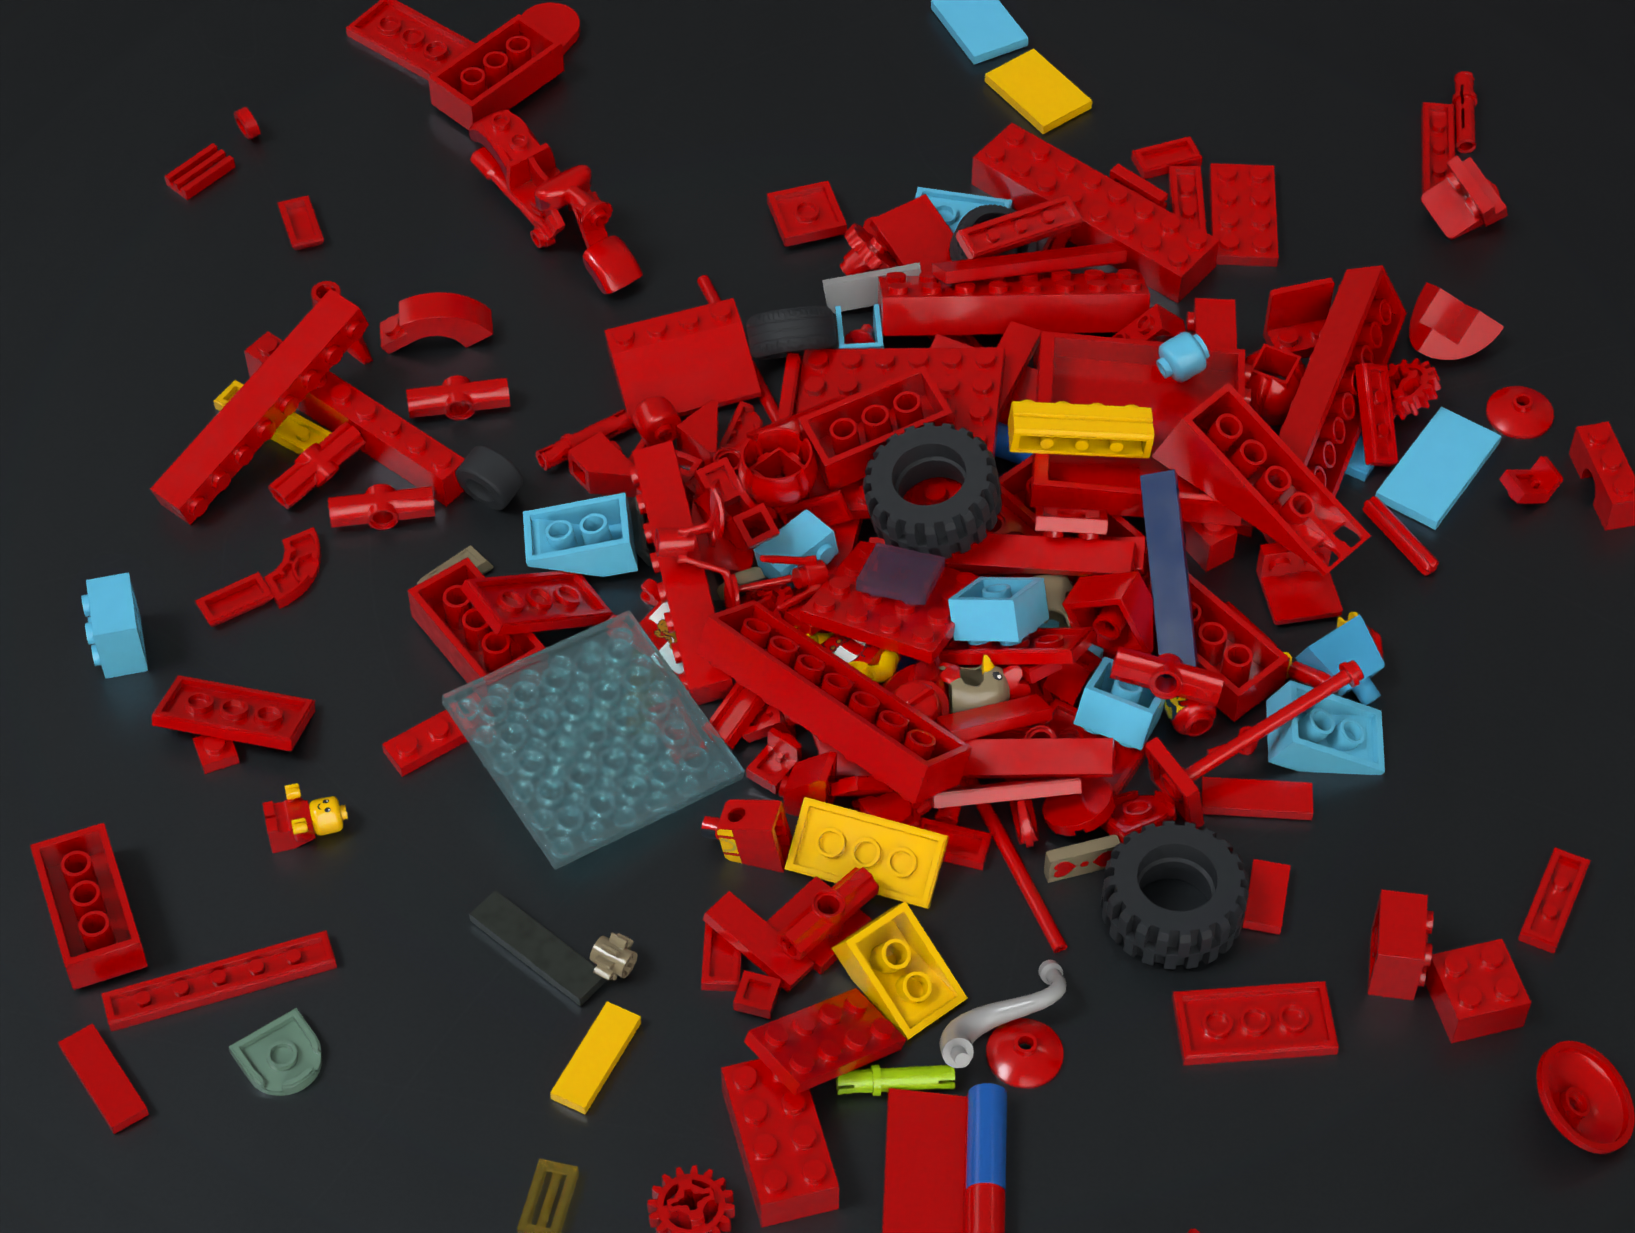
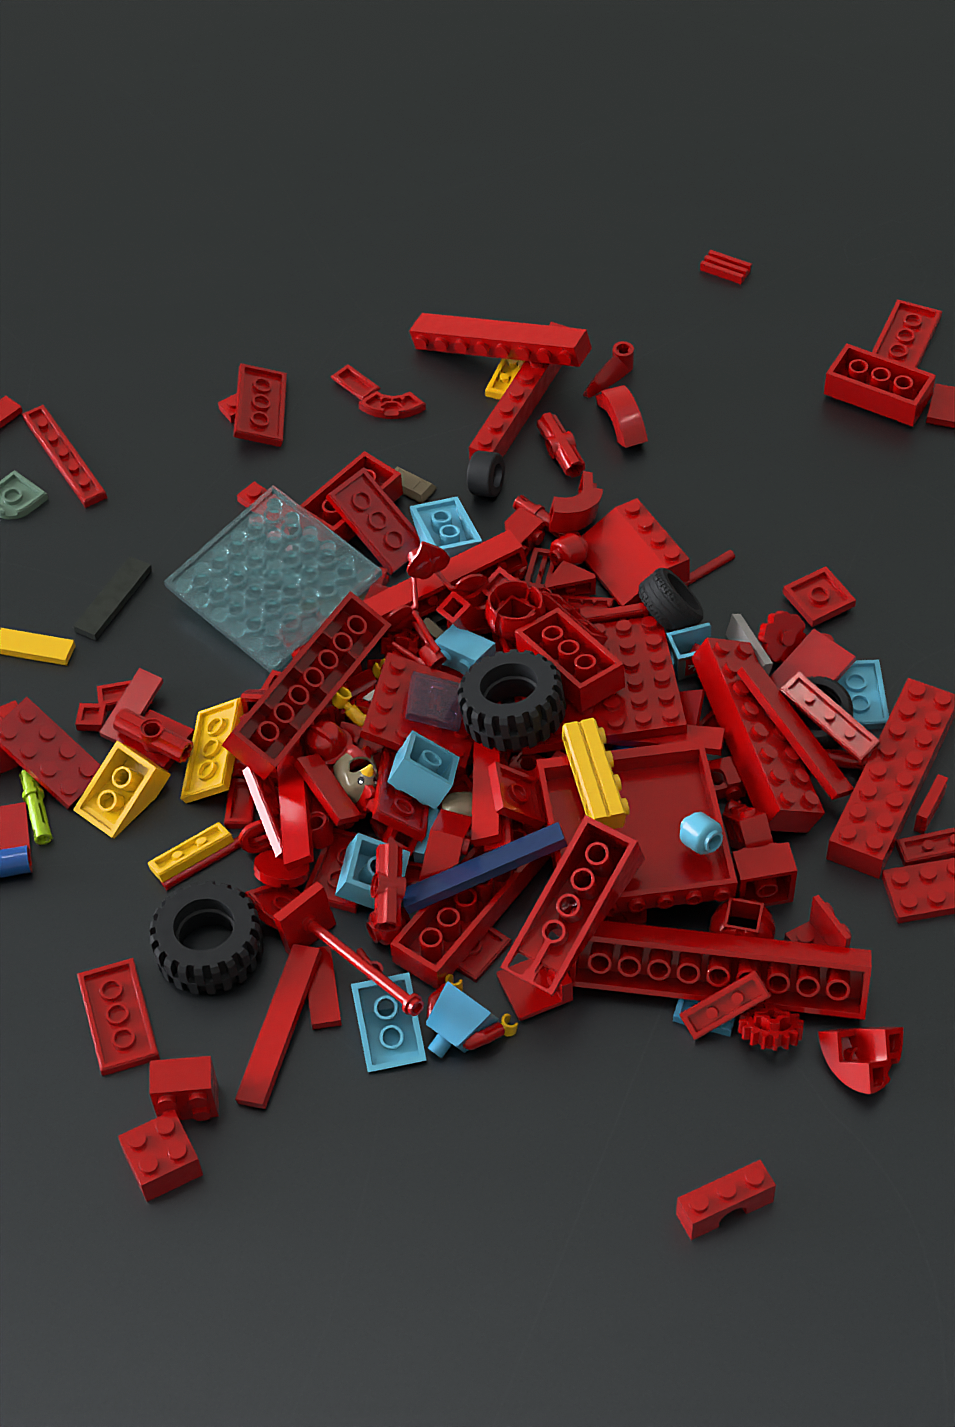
camera: 80 degrees right, 0 degrees up
red brick [30,823,148,990] -> none
medium azure brick [81,572,148,679] -> none
red tile [234,107,261,140] -> none
piece [262,783,348,853] -> none
red piece [268,421,366,510] -> none
red tile [277,195,324,251] -> none
red piece [328,484,435,530] -> none
red piece [469,109,643,294] -> none
dark tan gear [590,933,638,981] -> none
red torso [701,799,792,873] -> none
light grey animal [939,960,1067,1068] -> none
red dish [986,1018,1064,1089] -> none
dark tan tile [1044,834,1120,883] -> none
red tile [1243,859,1291,935] -> none
red axle [1362,496,1439,576] -> none
medium azure tile [1375,407,1501,530] -> none
red dish [1486,386,1554,439] -> none
red bracket [1499,456,1563,504] -> none
red tile [1518,847,1591,954] -> none
red dish [1537,1041,1635,1154] -> none
none -> yellow tile [148,822,234,883]
none -> red tile [235,944,322,1109]
none -> red arch [549,471,603,533]

